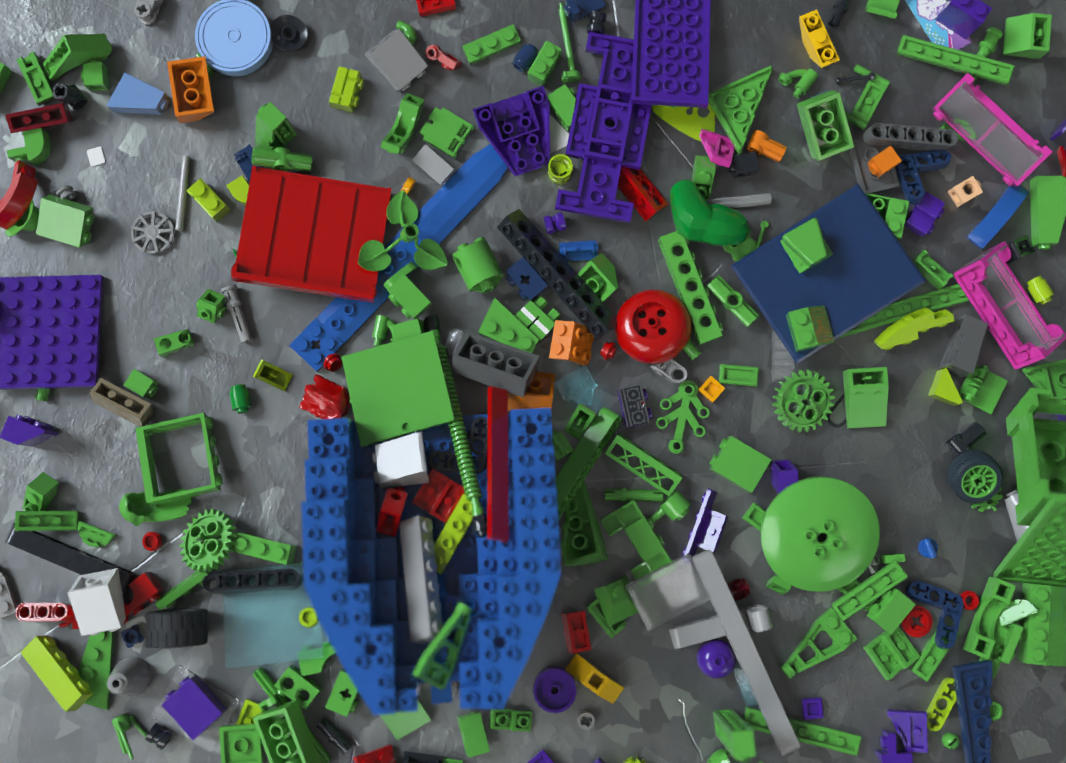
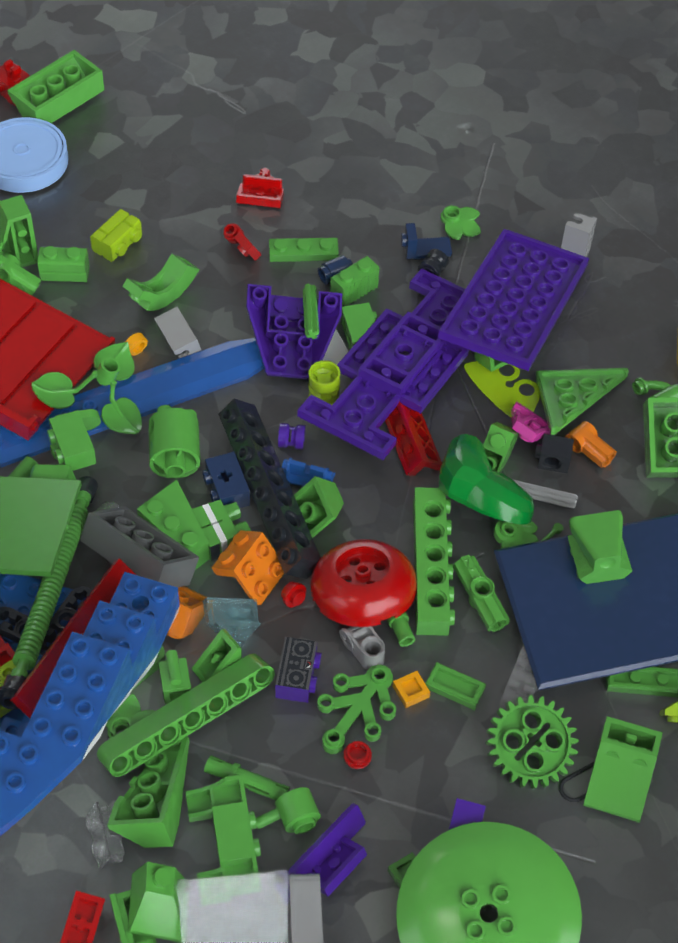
camera: 20 degrees right, 30 degrees down
black dish [270,15,308,52] -> none
light grey slope [365,29,428,91] -> none
bright green arm [396,20,417,46] -> none
bright green plate [419,107,475,159] -> none
bright green piece [559,3,581,83] -> none
bright green fence [605,432,683,497] -> none
bright green brick [709,436,772,493] -> none
bright green slope [786,305,834,352] -> none
none -> bright green brick [38,246,90,282]
none -> bright green axle [303,283,319,339]
none -> red plate [343,741,372,769]

